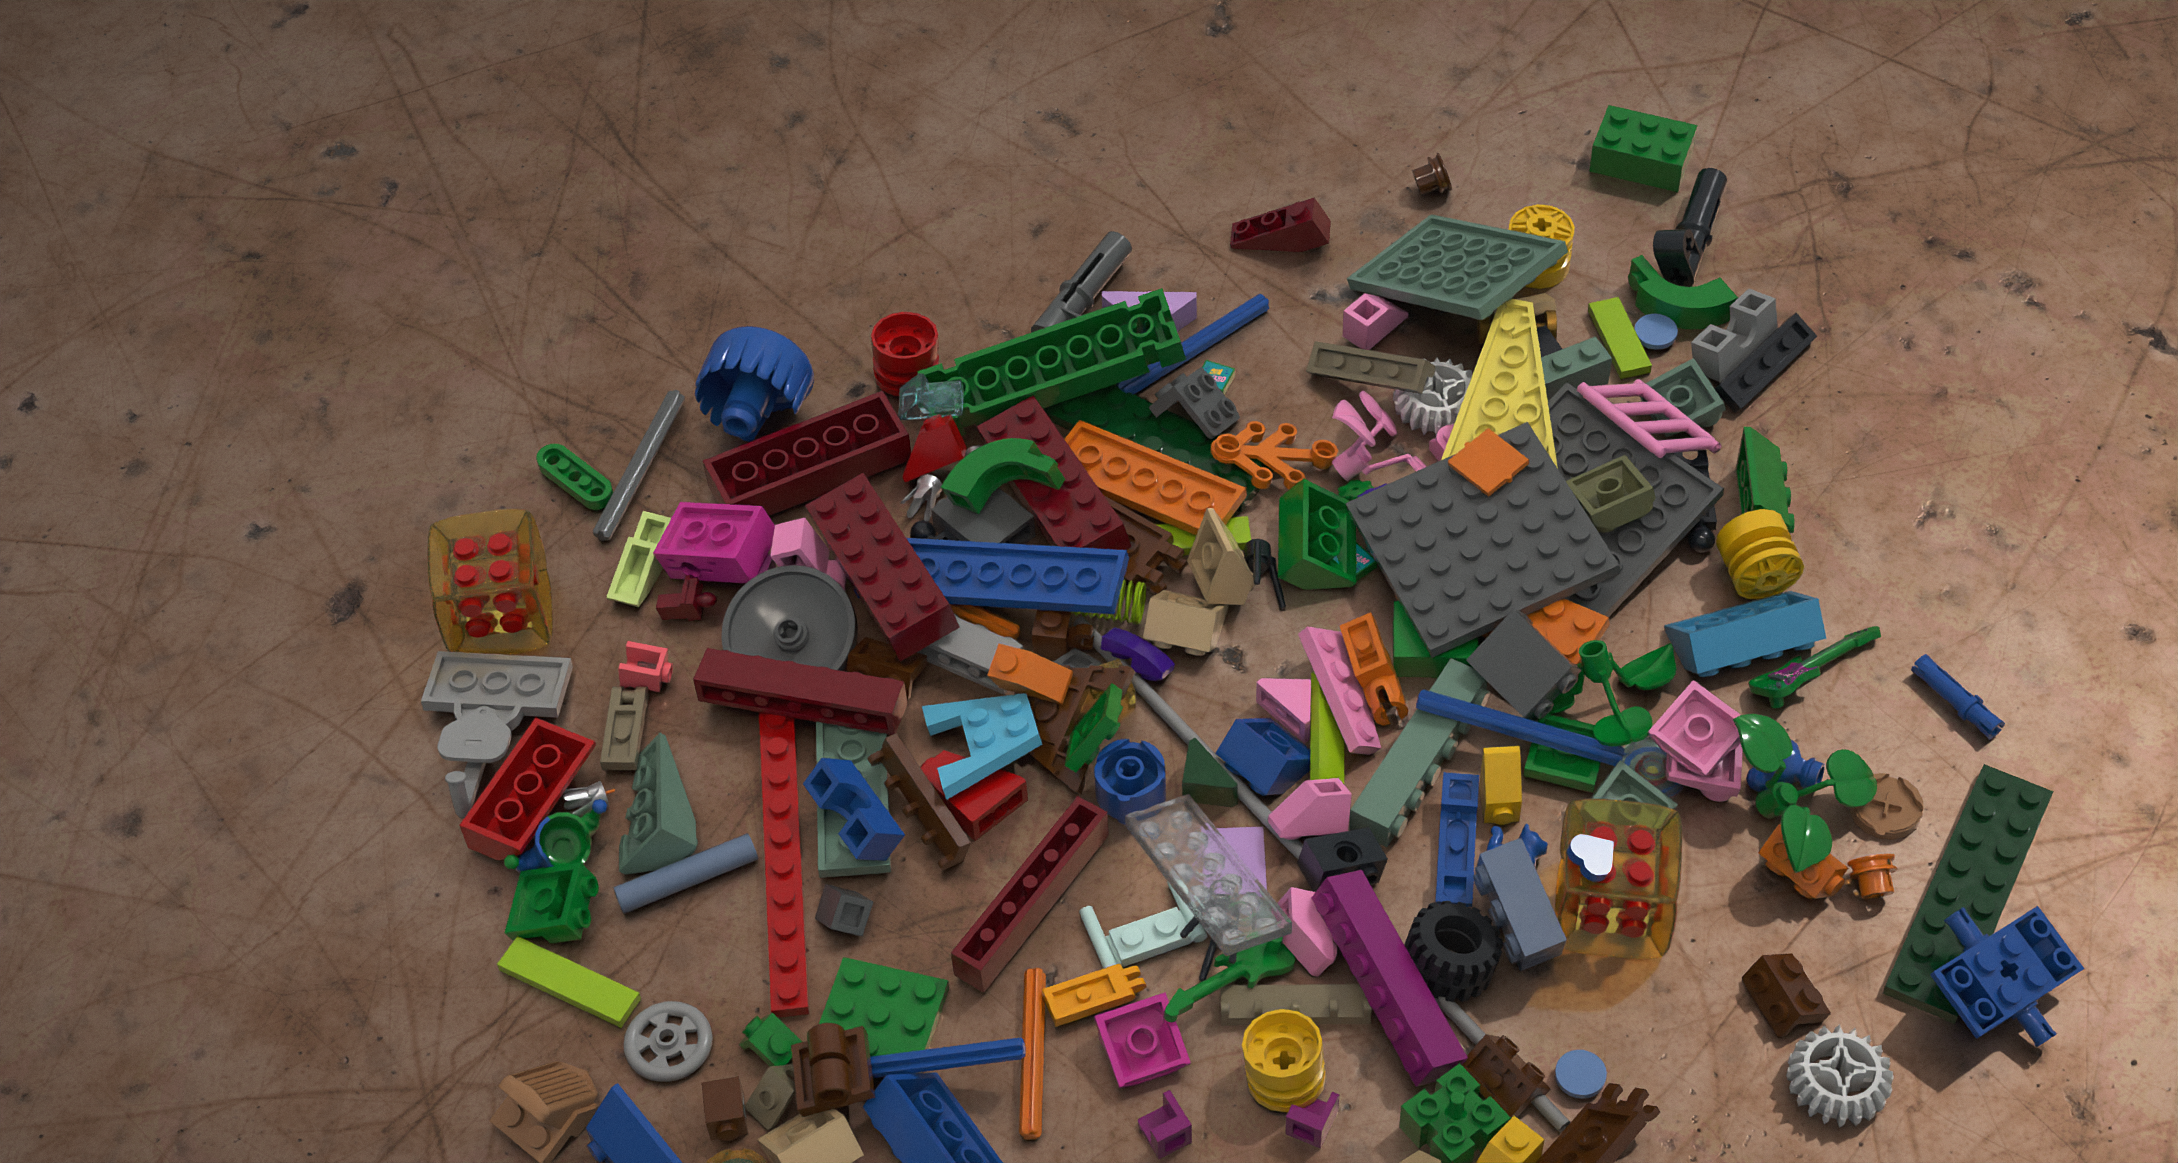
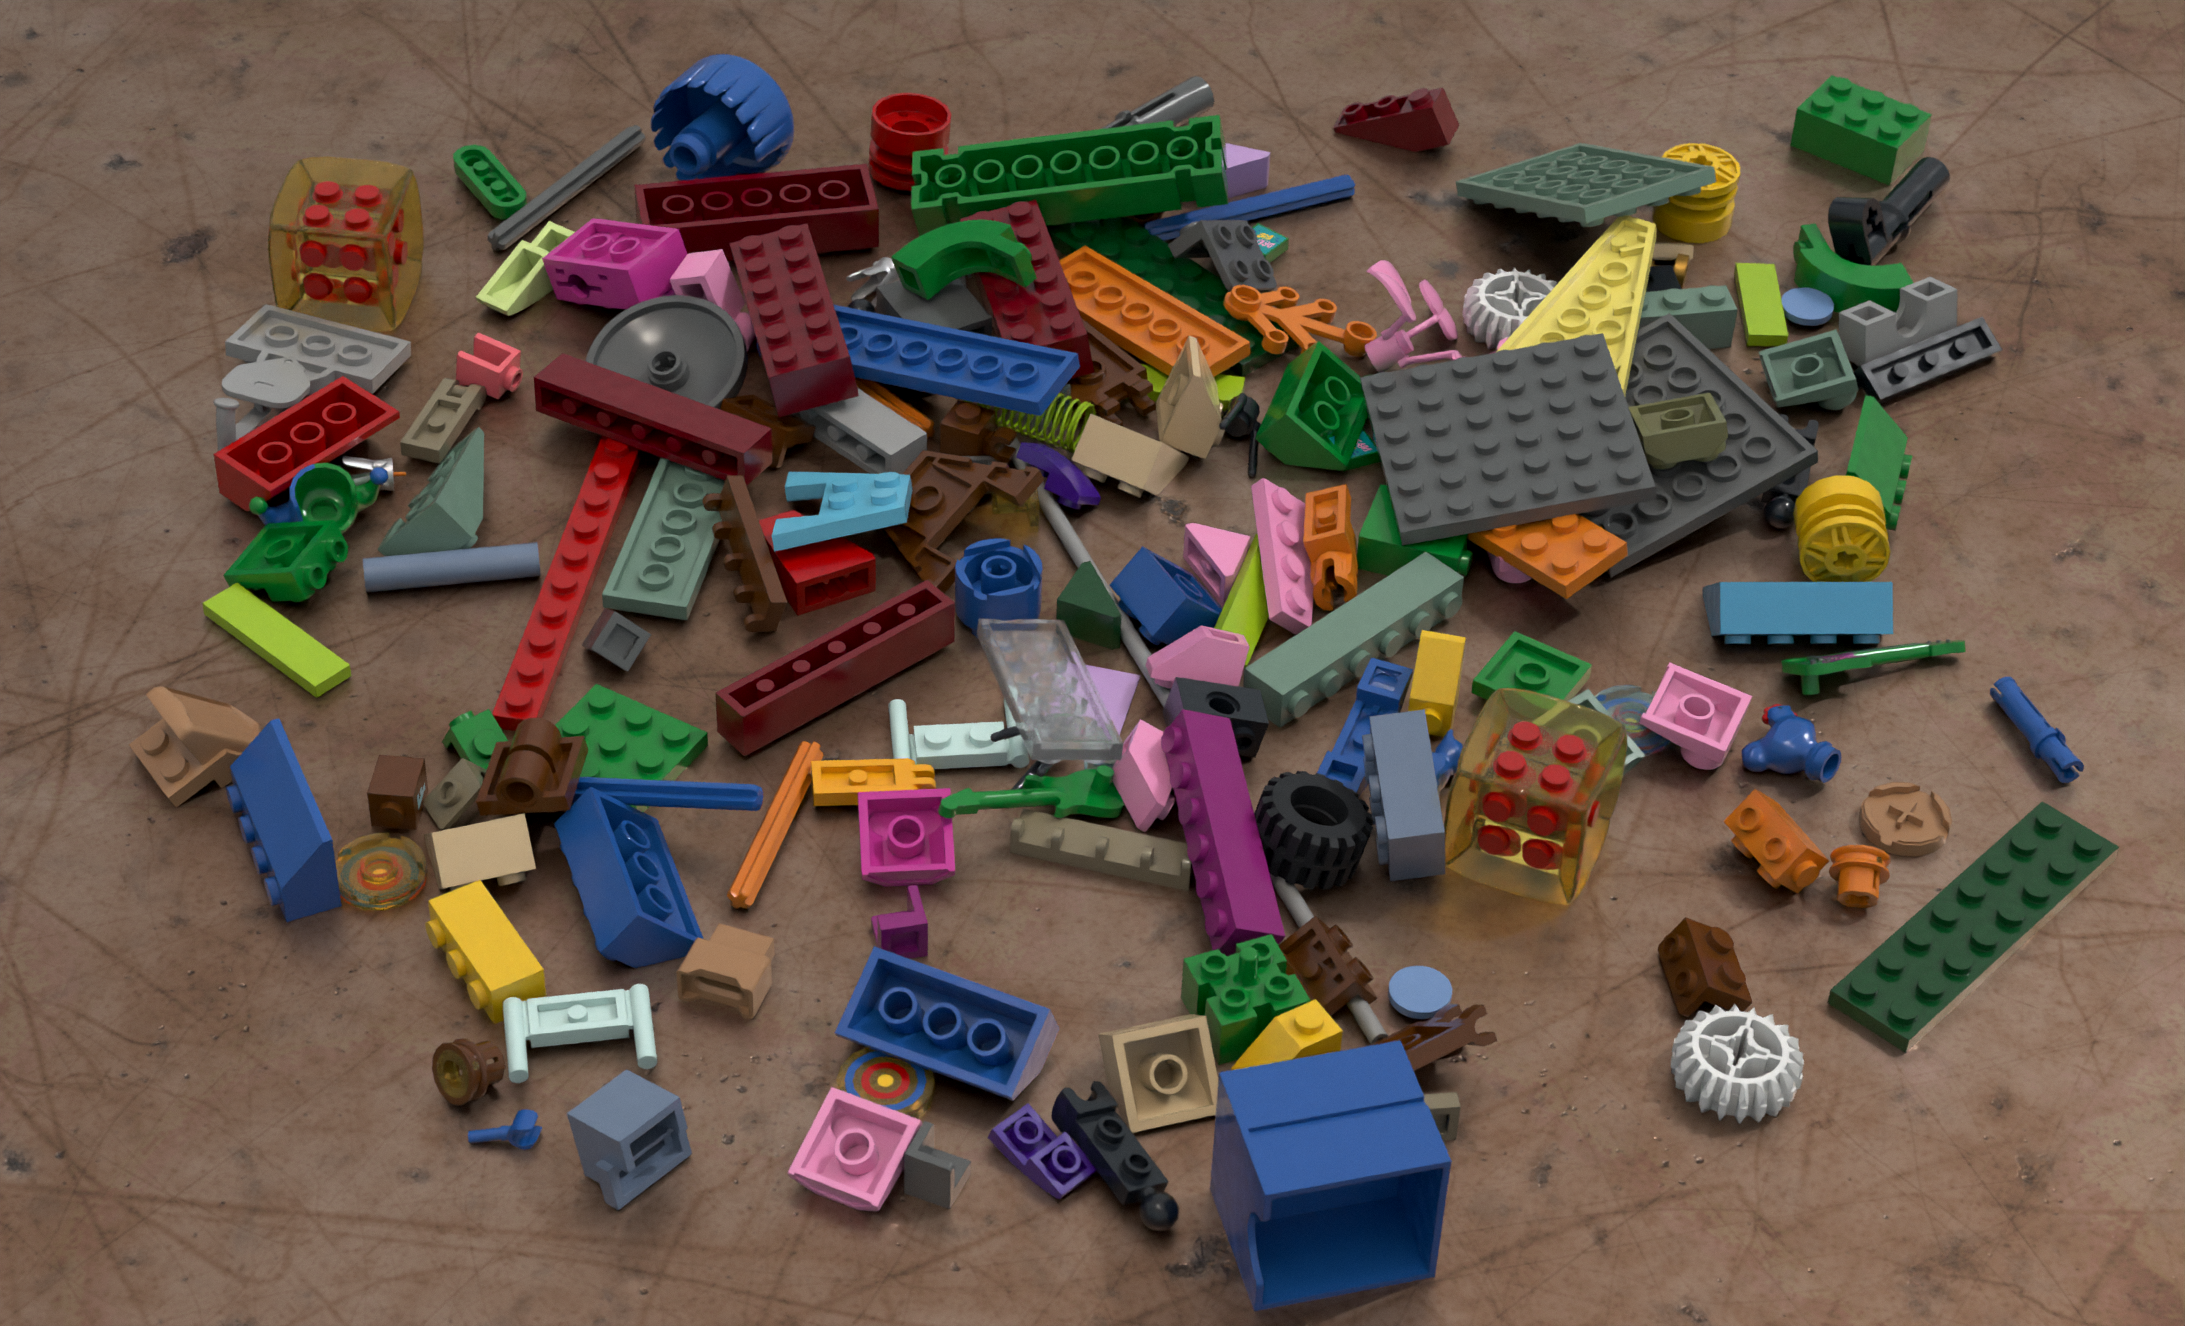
camera: 10 degrees right, 10 degrees down
light grey plate [623,1001,713,1082] -> none
dark red piece [656,575,717,621] -> none
blue arch [803,758,905,861] -> none
clear light blue slope [898,373,964,420] -> none
red slope [902,414,967,482] -> none
orange slope [987,643,1074,705] -> none
green plate [1065,683,1123,773] -> none
yellow wheel [1242,1009,1326,1113] -> none
magenta panel [1286,1092,1340,1149] -> none
dark tan hinge [1306,341,1435,394] -> none
bright pink slope [1342,293,1408,350] -> none
reddish brown piece [1412,153,1452,195] -> none
blue axle [1416,689,1625,766] -> none
orange piece [1448,428,1530,497] -> none
dark grey panel [1466,609,1581,721] -> none
green plant [1548,640,1677,747] -> none
tile [1567,834,1614,882] -> none
bright pink bar [1577,379,1721,458] -> none
bright pink slope [1648,680,1740,777] -> none
green plant [1733,714,1877,873] -> none
blue slope [1930,906,2085,1047] -> none

